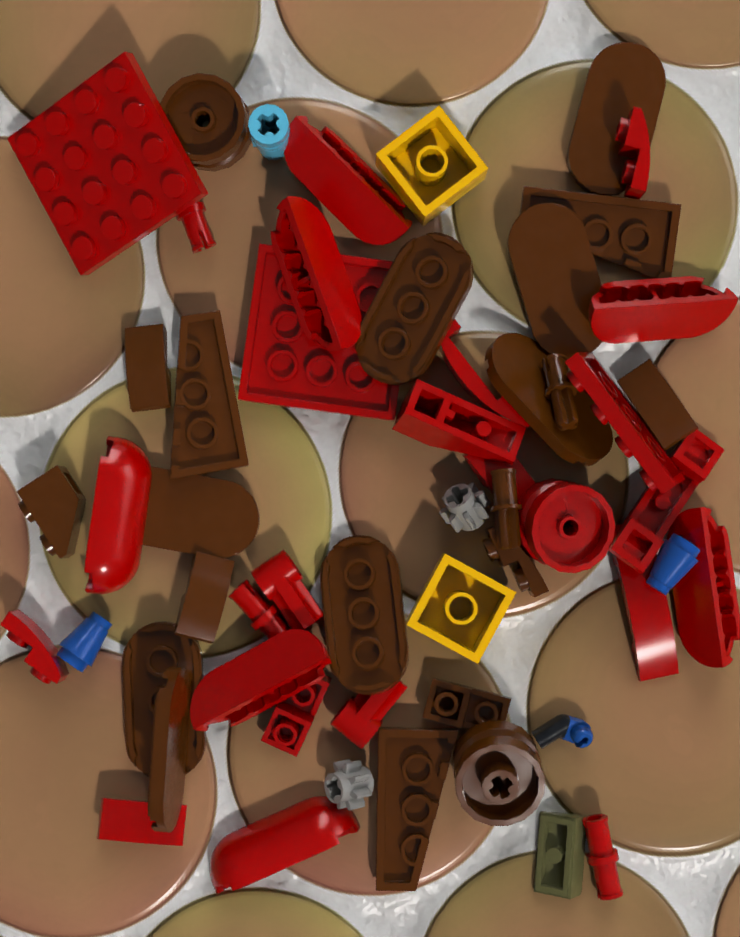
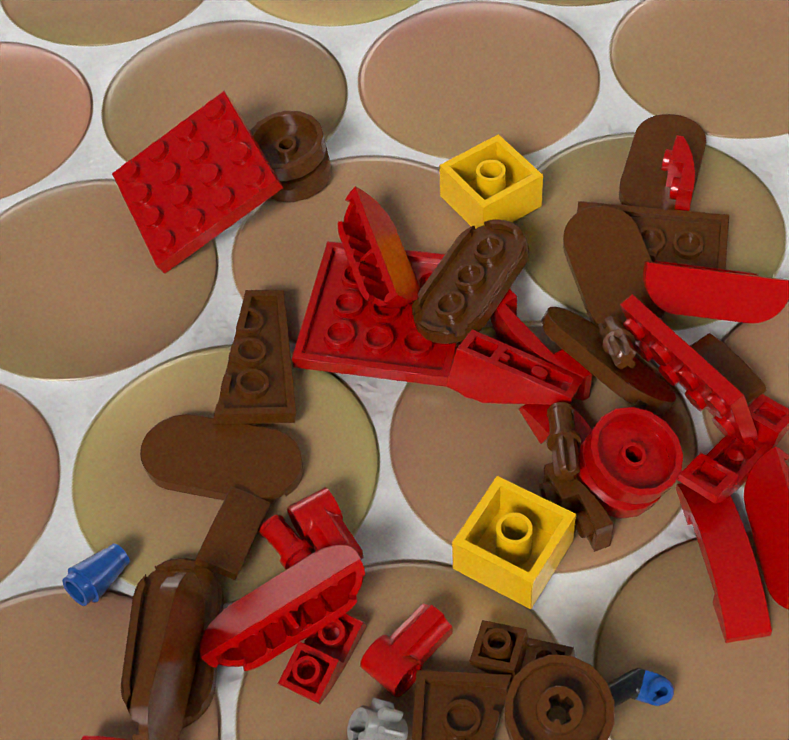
camera: 10 degrees right, 35 degrees down
red slope [0,609,69,684] -> none
reddish brown slope [17,465,86,559] -> none
red brick [84,436,152,594] -> none
reddish brown slope [125,324,171,412] -> none
red pin [176,201,216,253] -> none
medium azure axle [248,104,290,160] -> none
red brick [284,116,412,245] -> none
reddish brown tile [320,535,409,695] -> none
light grey gear [439,482,491,533] -> none
blue cone [646,533,701,595] -> none

